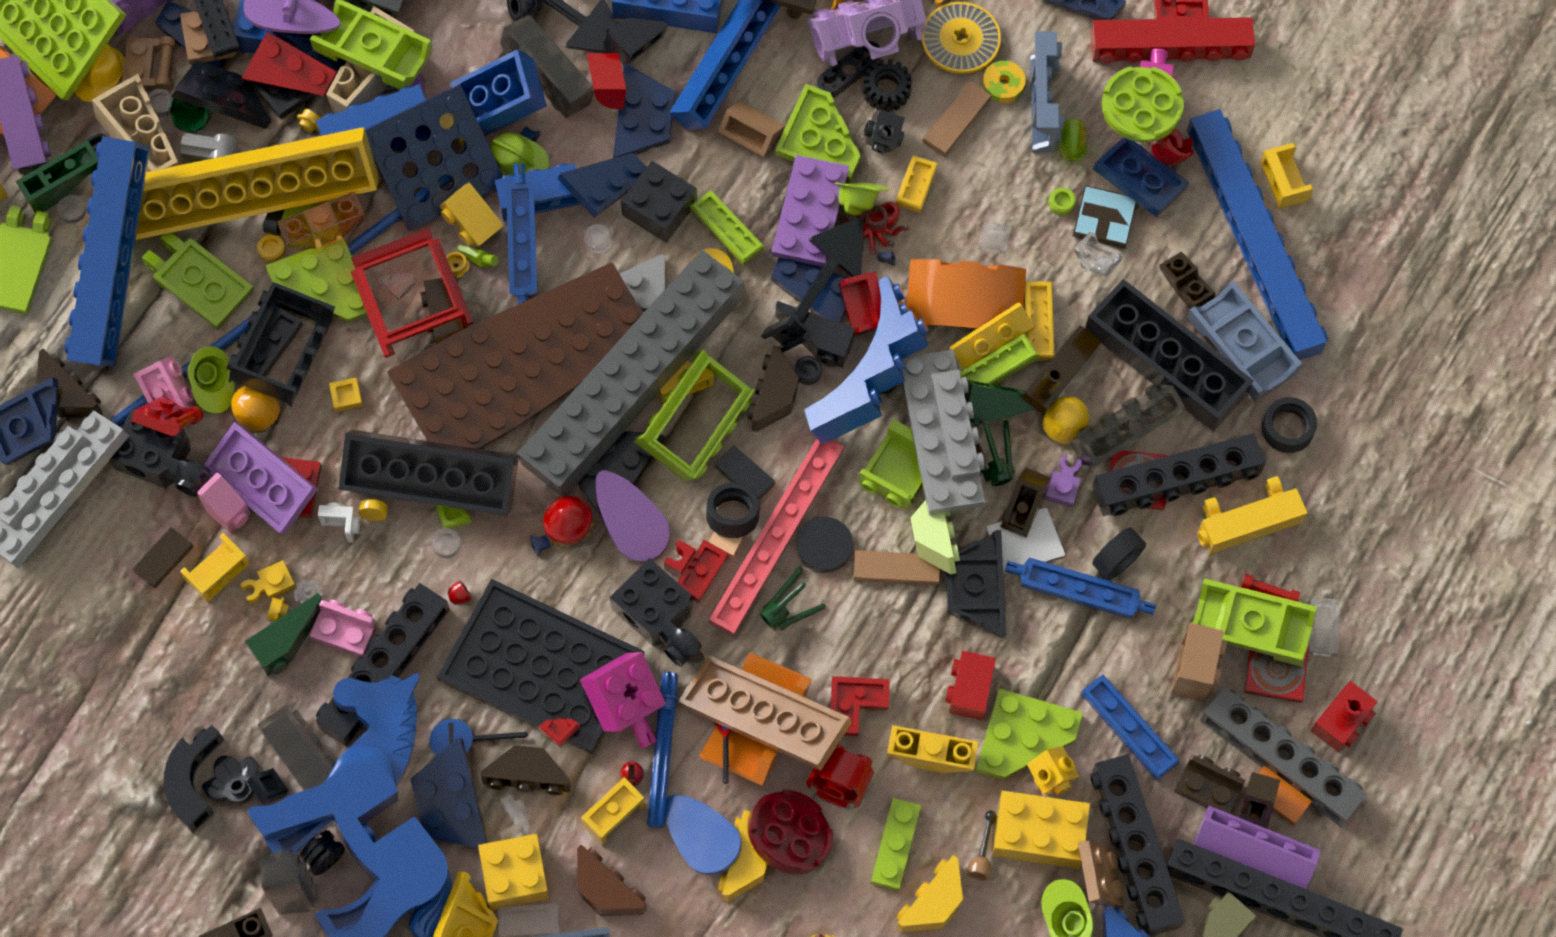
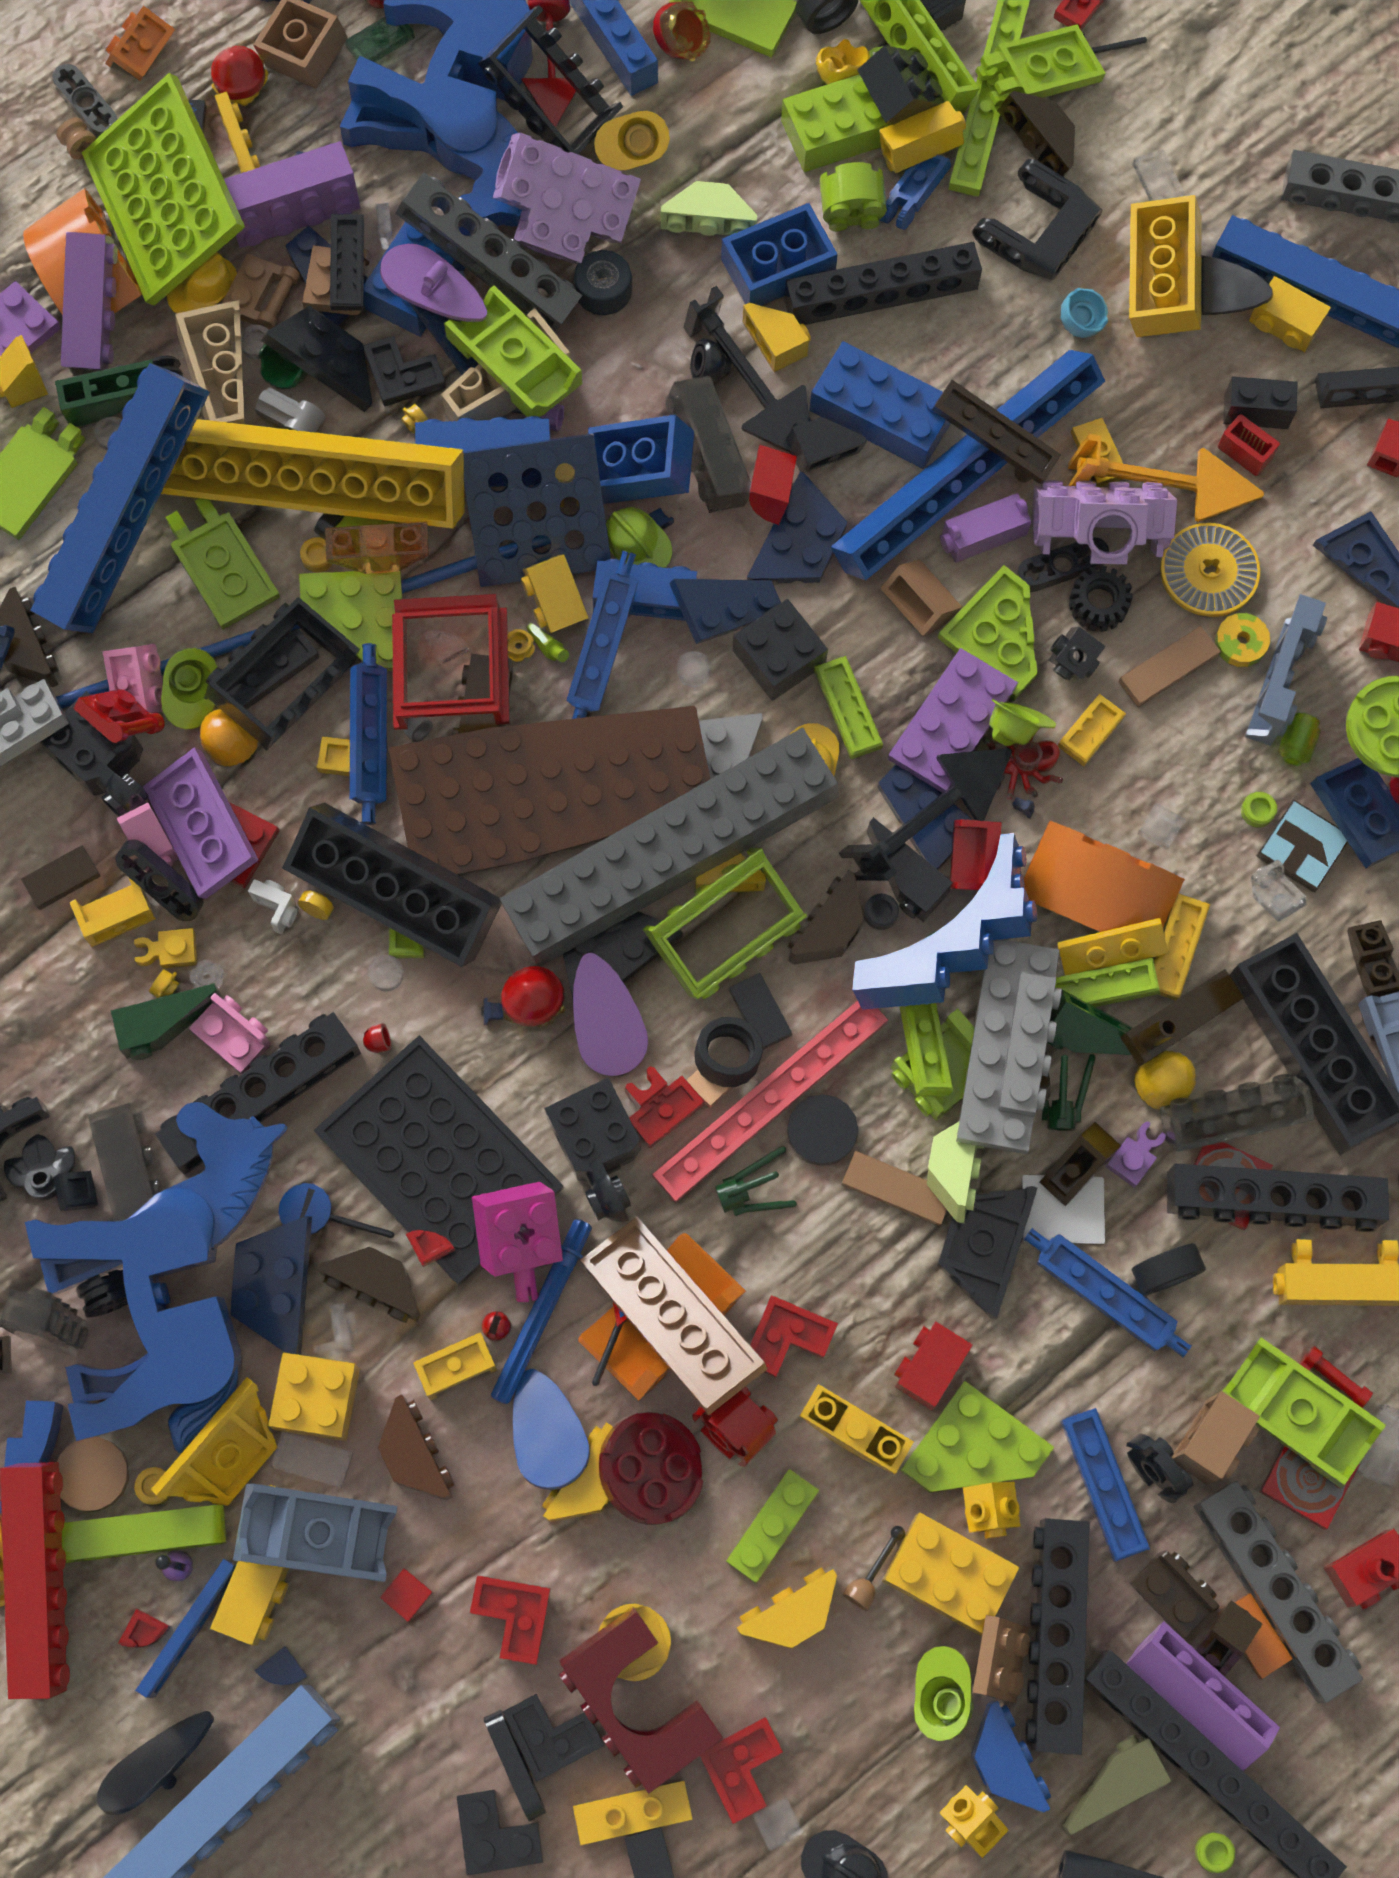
camera: 20 degrees right, 5 degrees up
red wing [242,31,338,96] -> none
none -> black beam [115,840,204,921]
none -> blue plate [349,643,387,825]
none -> light grey hinge [403,717,433,742]
none -> lime tile [899,1003,954,1096]
none -> medium lavender brick [940,493,1031,563]
none -> black plate [1126,1434,1194,1503]

